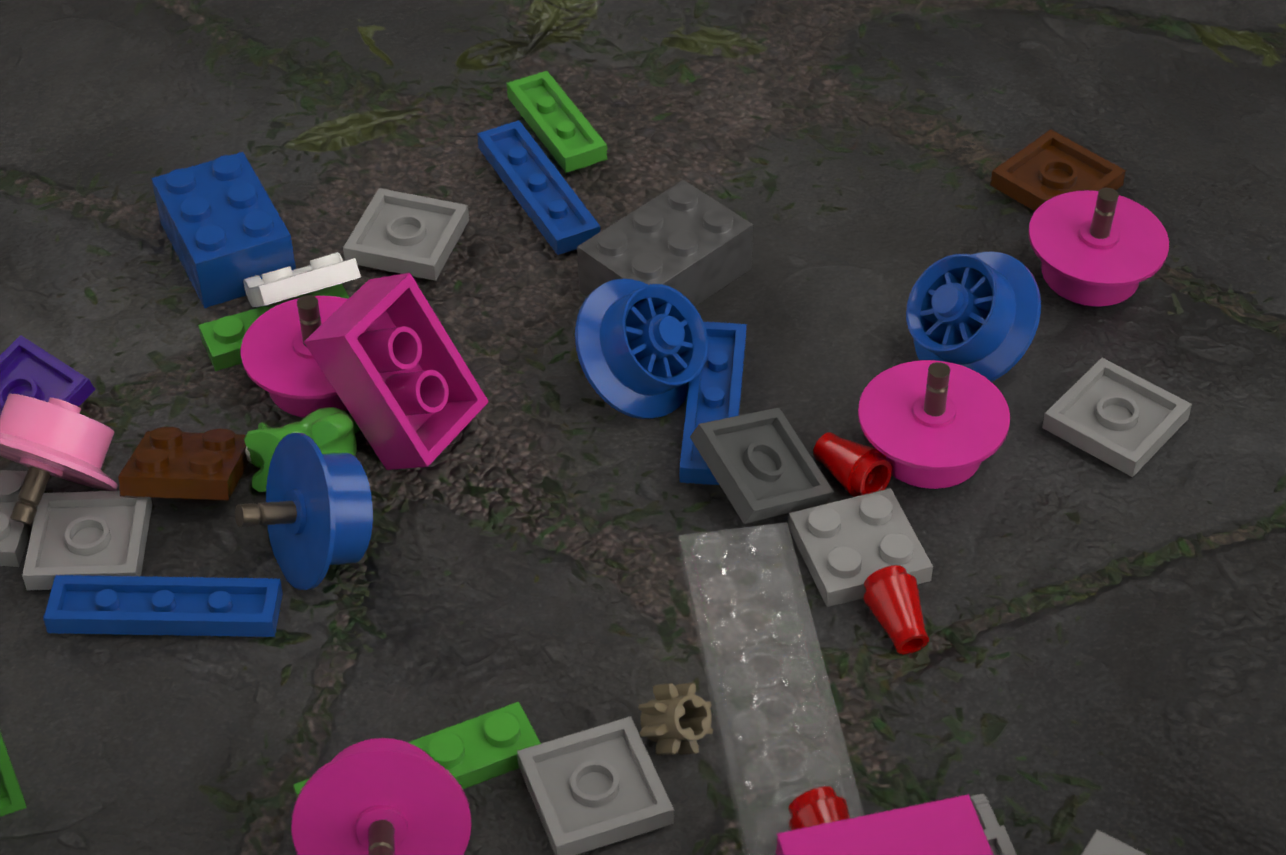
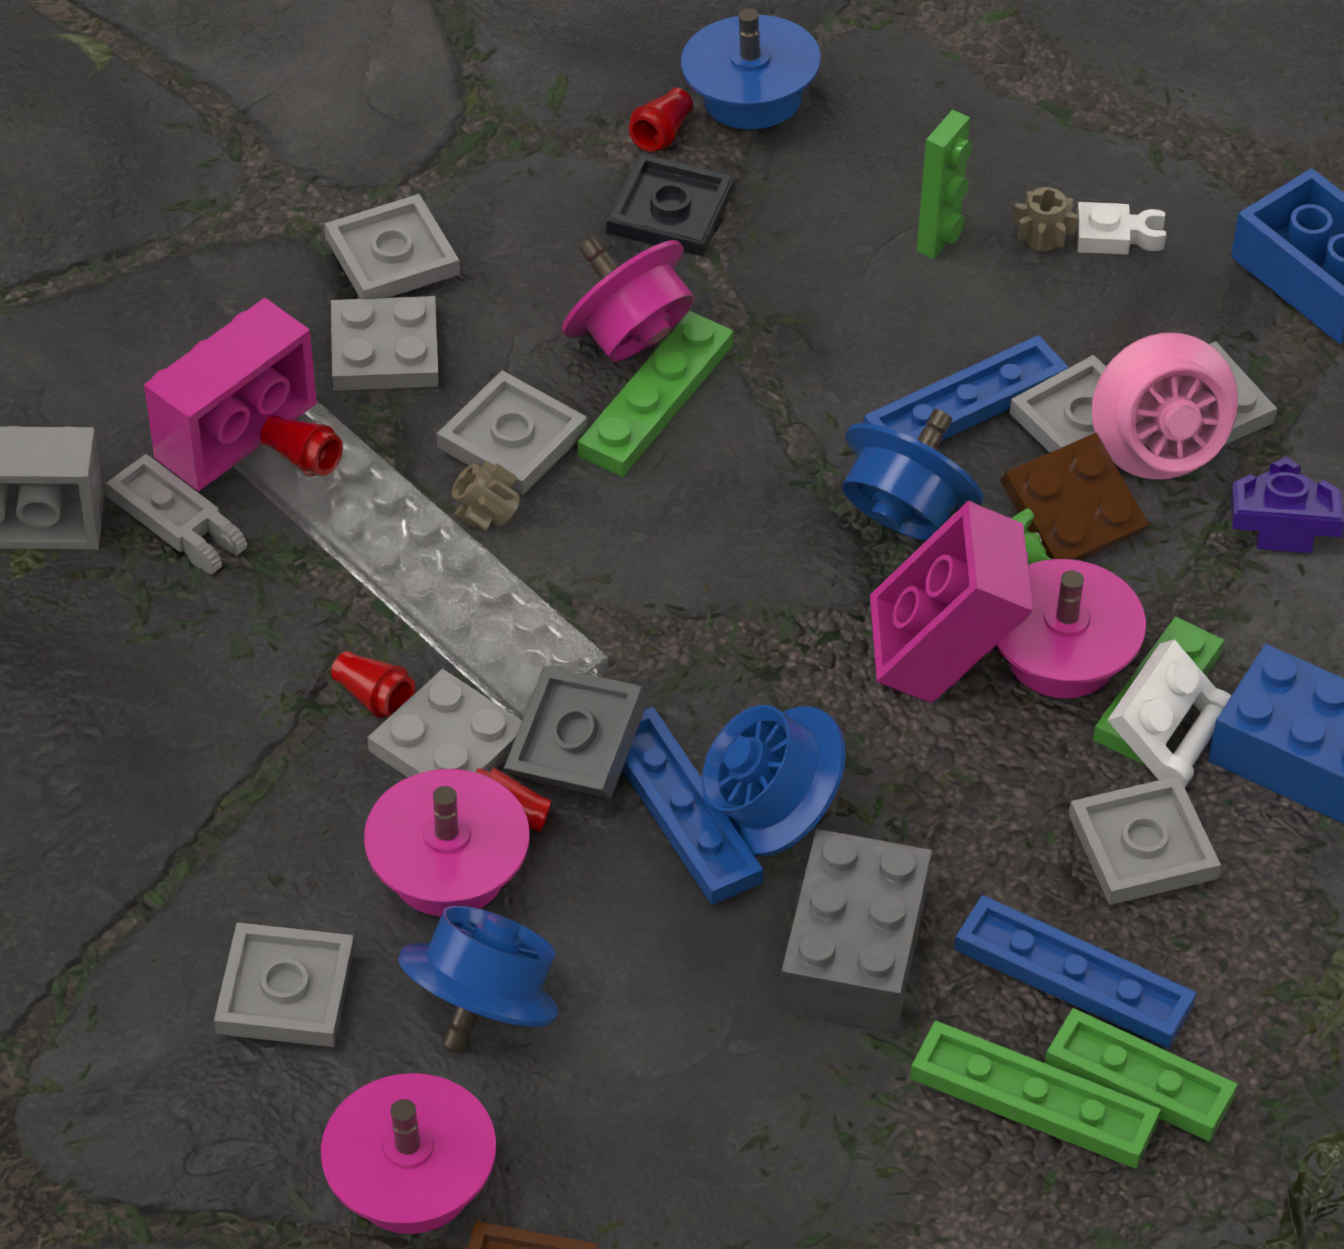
camera: 145 degrees right, 5 degrees up
none -> bright green plate [910,1020,1161,1169]

